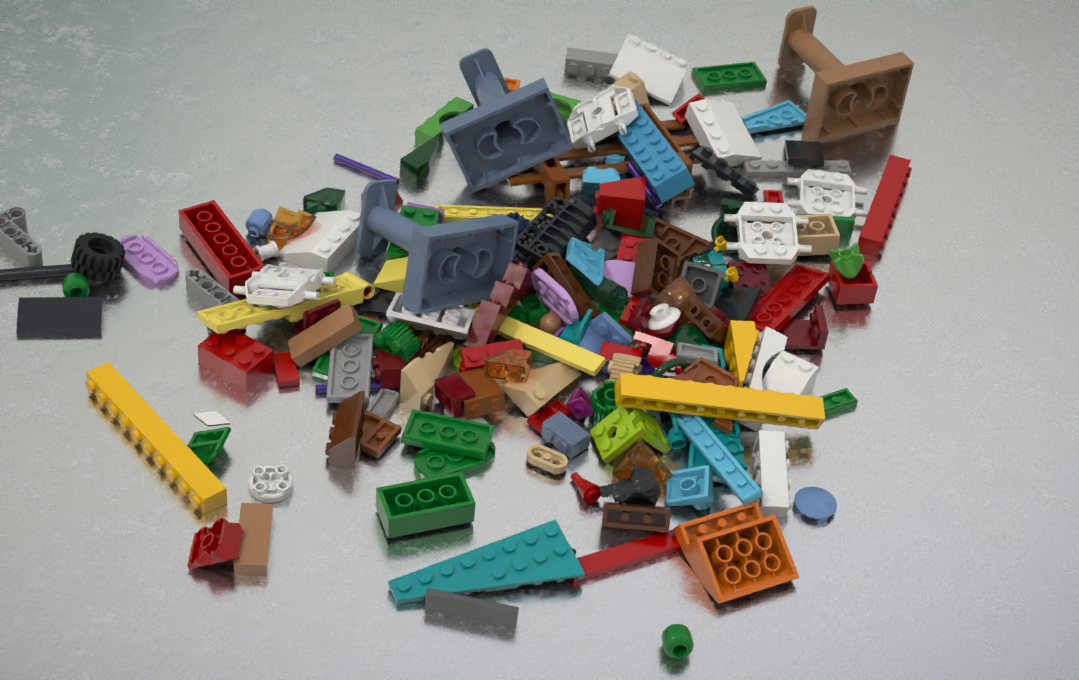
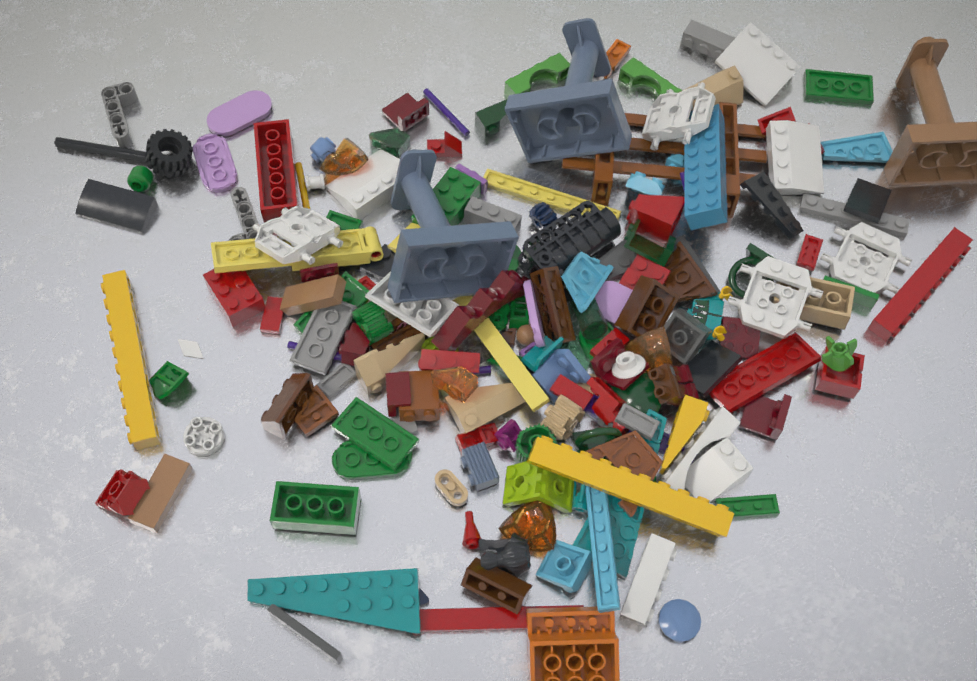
camera: 25 degrees right, 20 degrees up
none -> lavender tile [207,90,272,136]
none -> dark red bracket [382,93,429,132]

